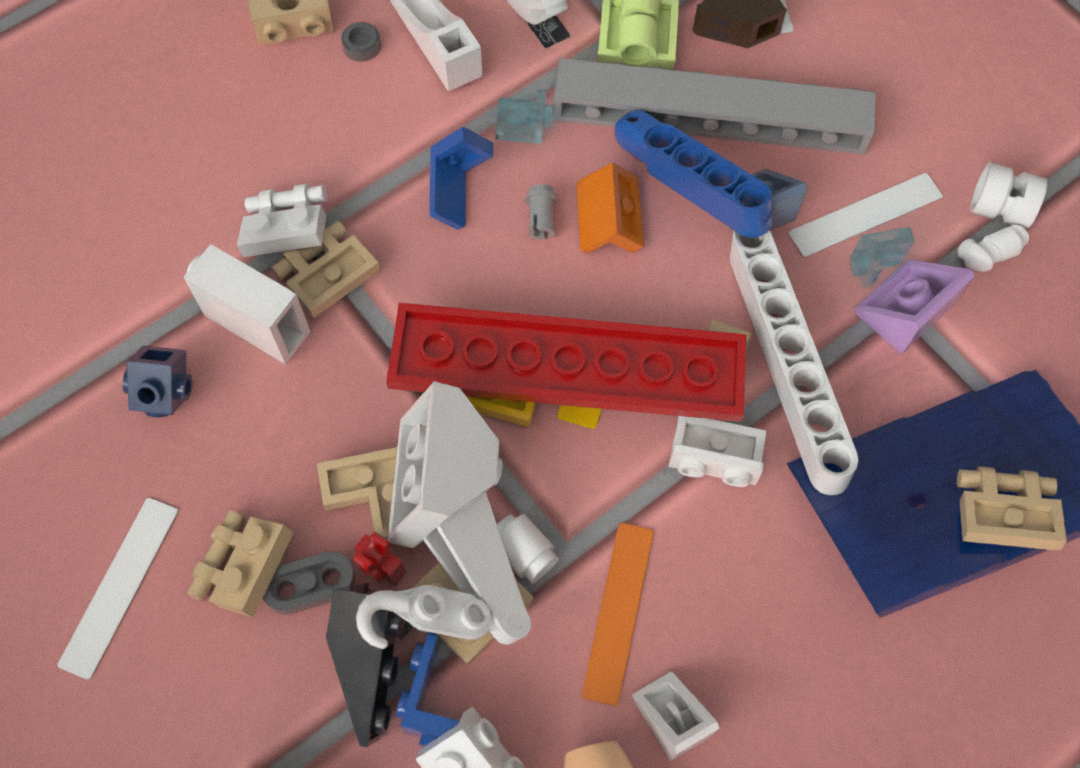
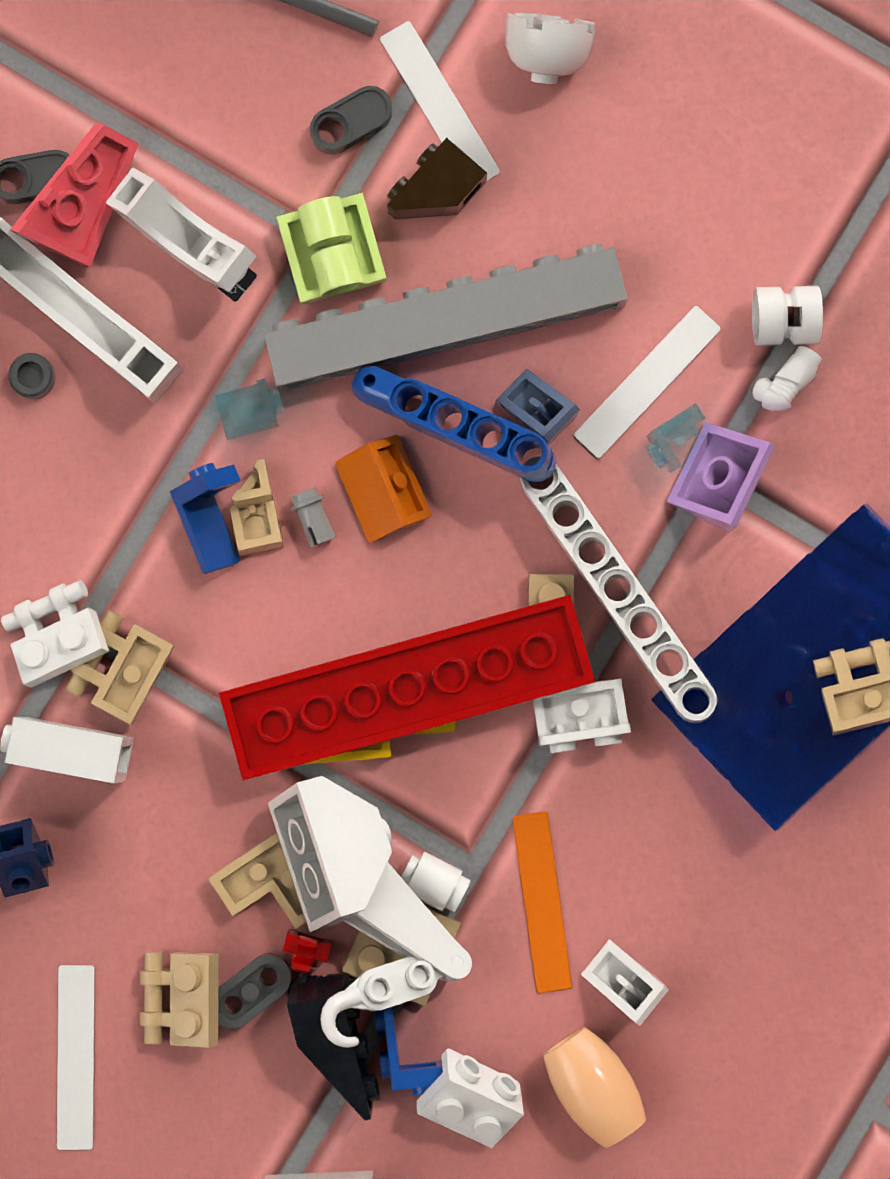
camera: 20 degrees left, 20 degrees up
none -> tan slope [230,459,284,556]

